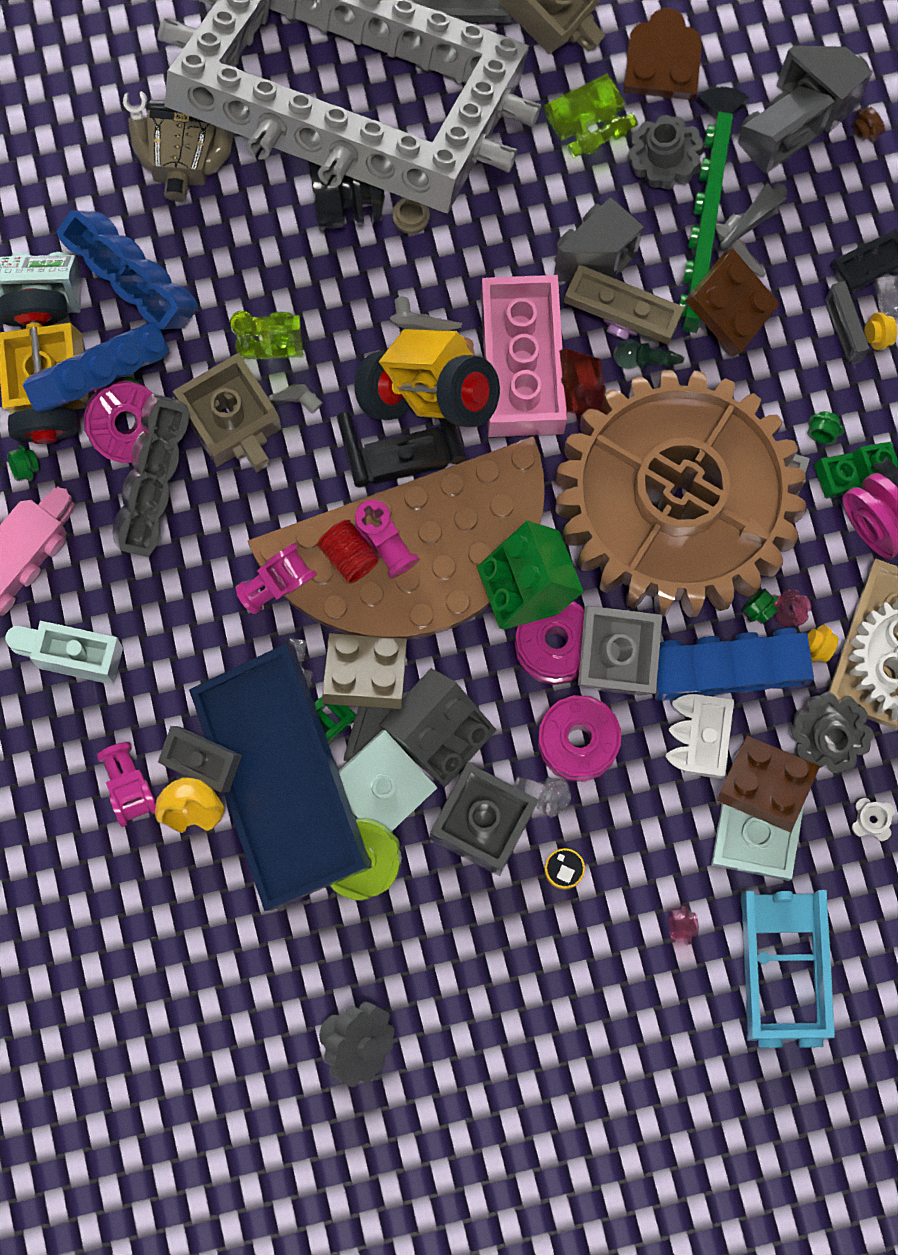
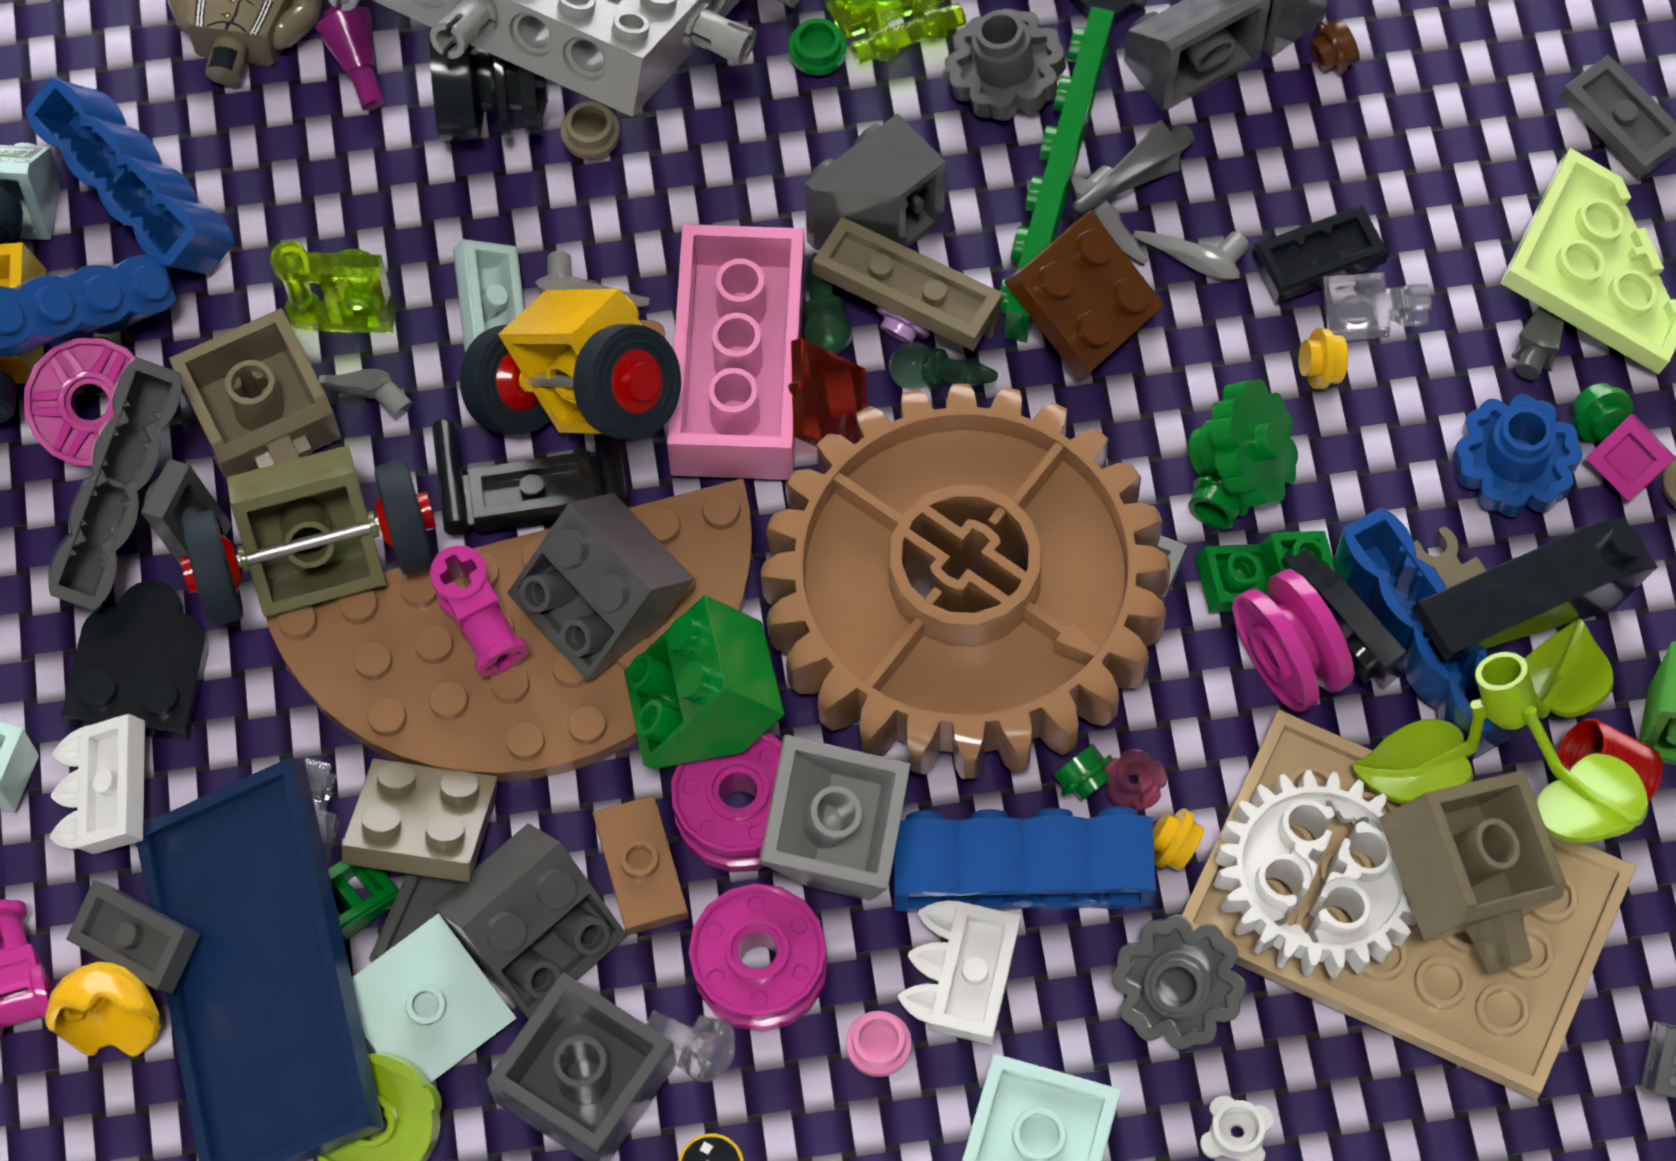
camera: 10 degrees right, 10 degrees down
dark pink connector [235,542,317,614] -> none
red piece [317,520,379,583] -> none
reddish brown plate [717,735,820,833] -> none
dark grey tile [825,281,870,366] -> none
none -> white plate [50,714,145,855]
none -> black plate [61,580,209,741]
none -> dark grey plate [141,459,232,566]
none -> olive brick [180,445,436,626]
none -> magenta cone [315,2,384,111]
none -> light aqua brick [453,239,524,352]
none -> dark grey slope [507,493,695,680]
none -> medium nougat plate [592,795,689,936]
none -> green plate [788,18,847,76]
none -> clear green bar [803,253,852,356]
none -> bright pink plate [846,1011,912,1077]
none -> light grey bar [1133,230,1249,279]
none -> green plant [1188,379,1298,507]

